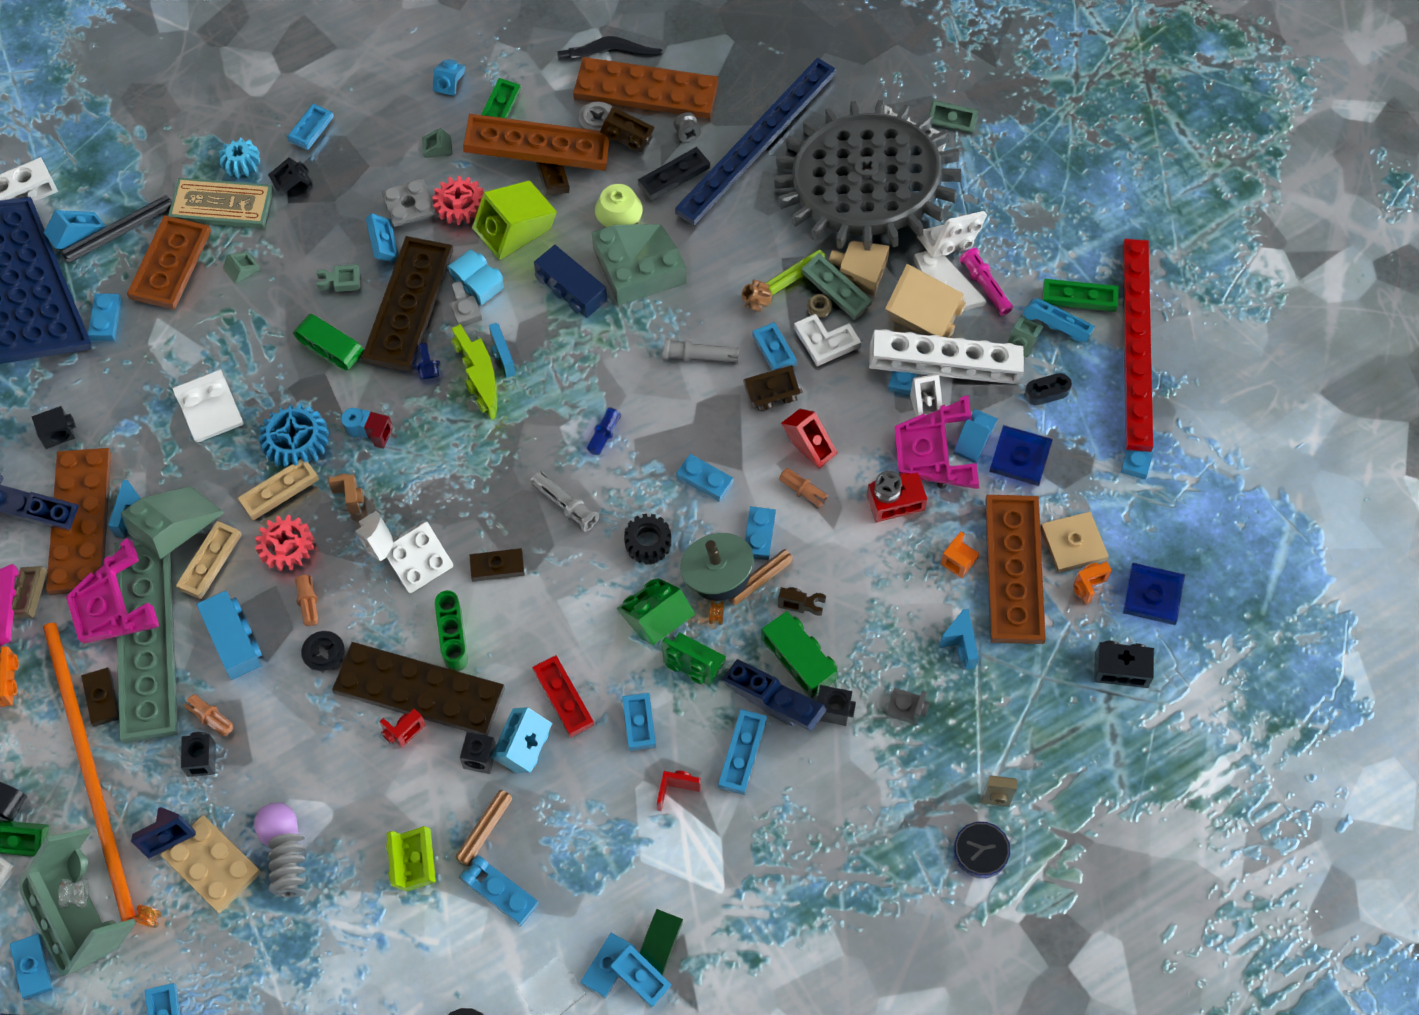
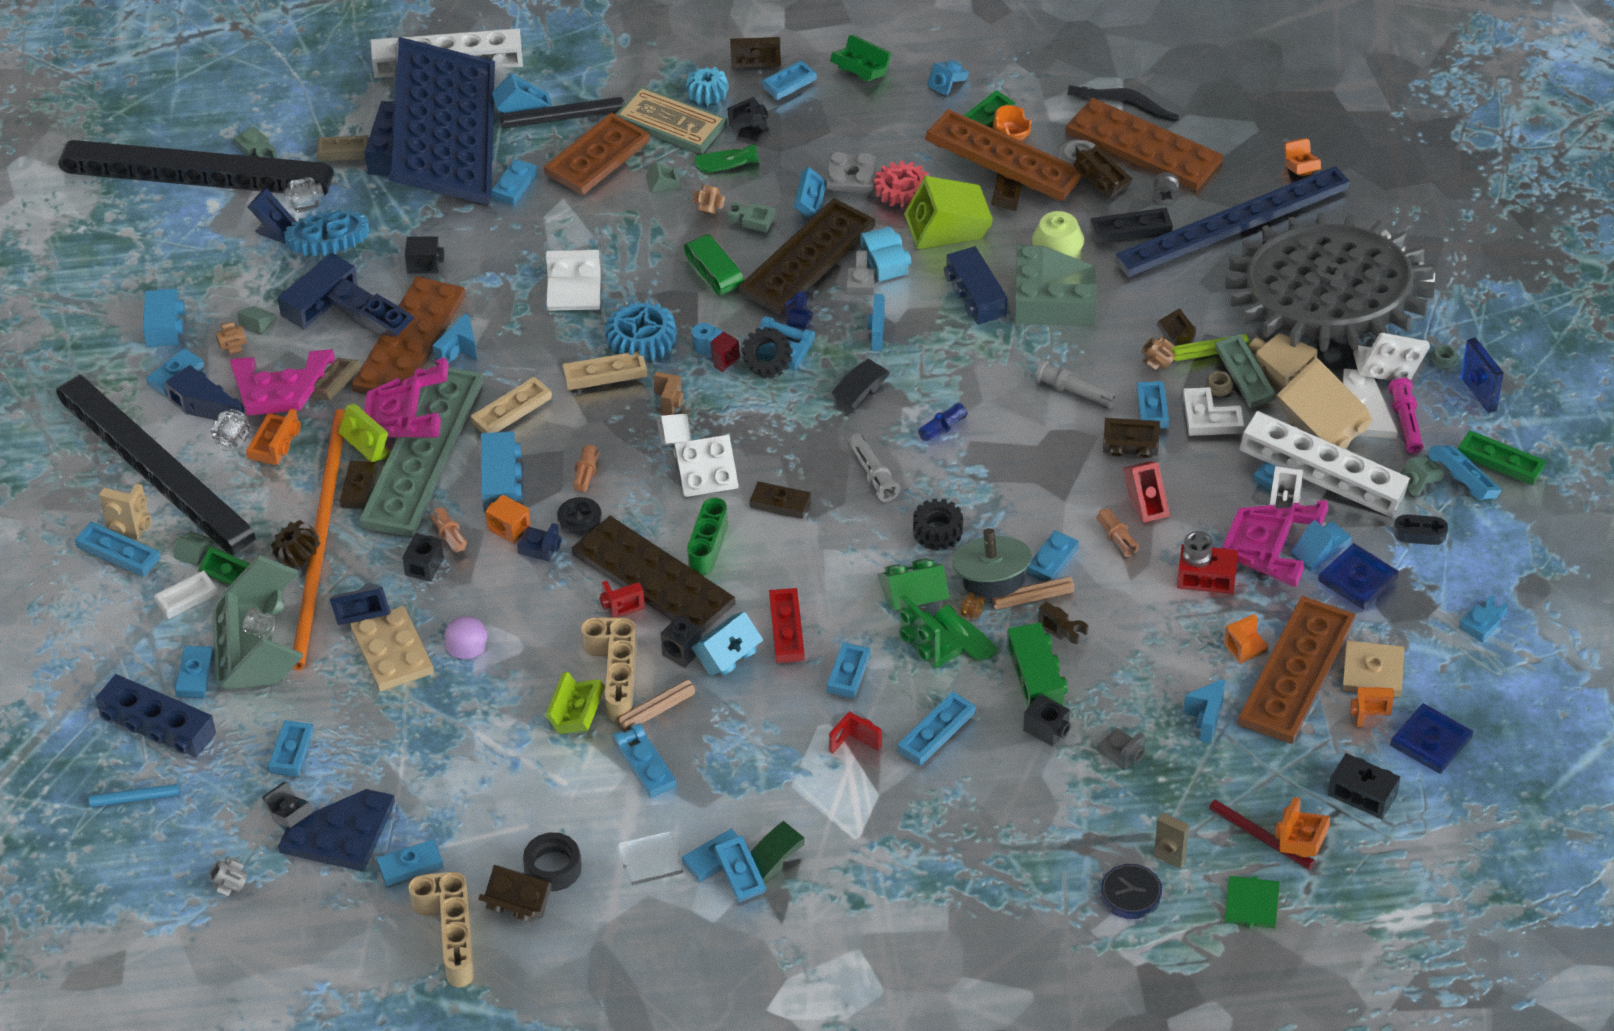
camera: 25 degrees right, 15 degrees down
sand green slope [121,486,223,559] -> none
clear orange bush [132,905,162,928] -> none
coral gear [255,515,314,571] -> none
light grey piece [269,833,306,898] -> none
sand green slope [422,128,452,158] -> none
lime slope [451,324,498,420] -> none
dark azure plate [676,454,733,502] -> none
dark blue slope [721,659,827,732] -> none
sand green slope [929,100,979,133] -> none
red plate [1123,239,1153,452] -> none
none -> dark brown gear [271,520,321,568]
none -> lime bracket [338,404,391,462]
none -> orange brick [485,494,531,544]
none -> dark blue bracket [517,523,562,562]
none -> tan beam [581,618,637,723]
none -> medium nougat gear [692,185,725,214]
none -> green piece [695,144,759,173]
none -> dark brown bracket [730,37,781,68]
none -> black tyre [741,327,793,378]
none -> dark azure plate [757,316,815,371]
none -> green bracket [830,35,891,81]
none -> black slope [831,358,890,410]
none -> green piece [934,604,997,661]
none -> orange hair [993,105,1031,142]
none -> dark brown plate [1157,308,1196,346]
none -> dark red bar [1209,799,1315,870]
none -> green piece [1225,876,1280,928]
none -> orange bracket [1275,797,1330,857]
none -> orange bracket [1284,138,1321,176]
none -> sand green plate [1431,345,1459,370]
none -> clear blue plate [1461,337,1504,414]

